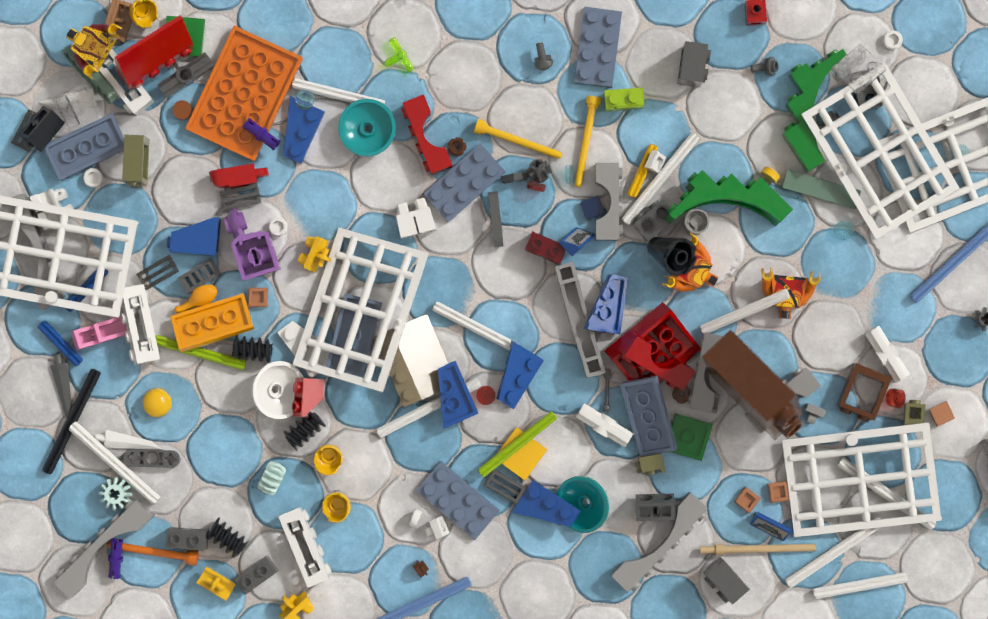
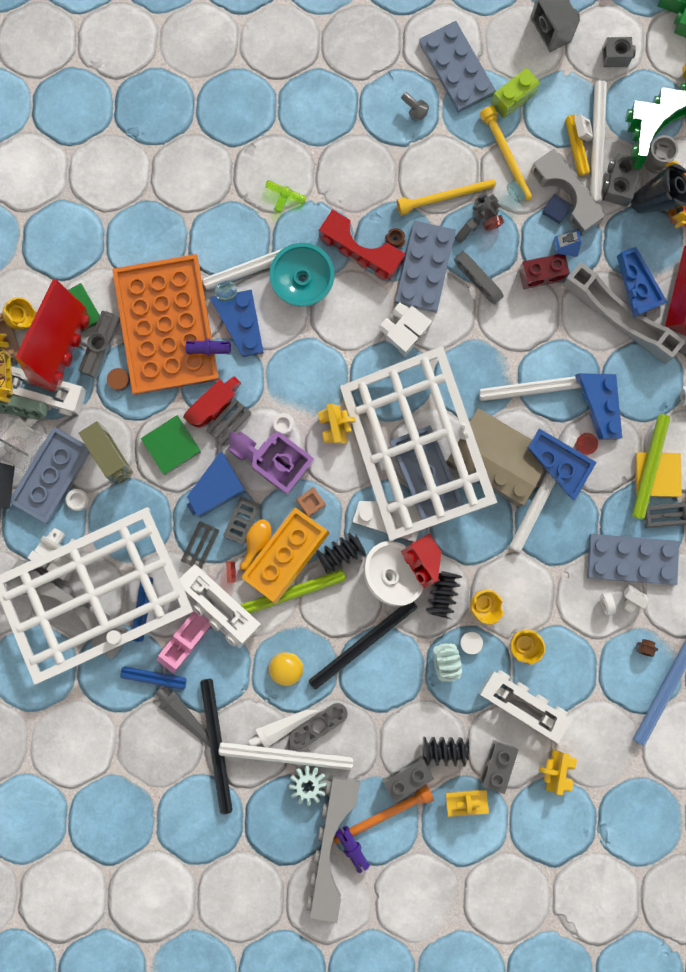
camera: 35 degrees left, 5 degrees down
none -> green tile [141,415,201,475]
none -> clear red tile [226,561,236,583]
none -> black axle [309,601,418,690]
none -> white tile [460,632,483,654]
none -> dark grey brick [602,37,636,67]

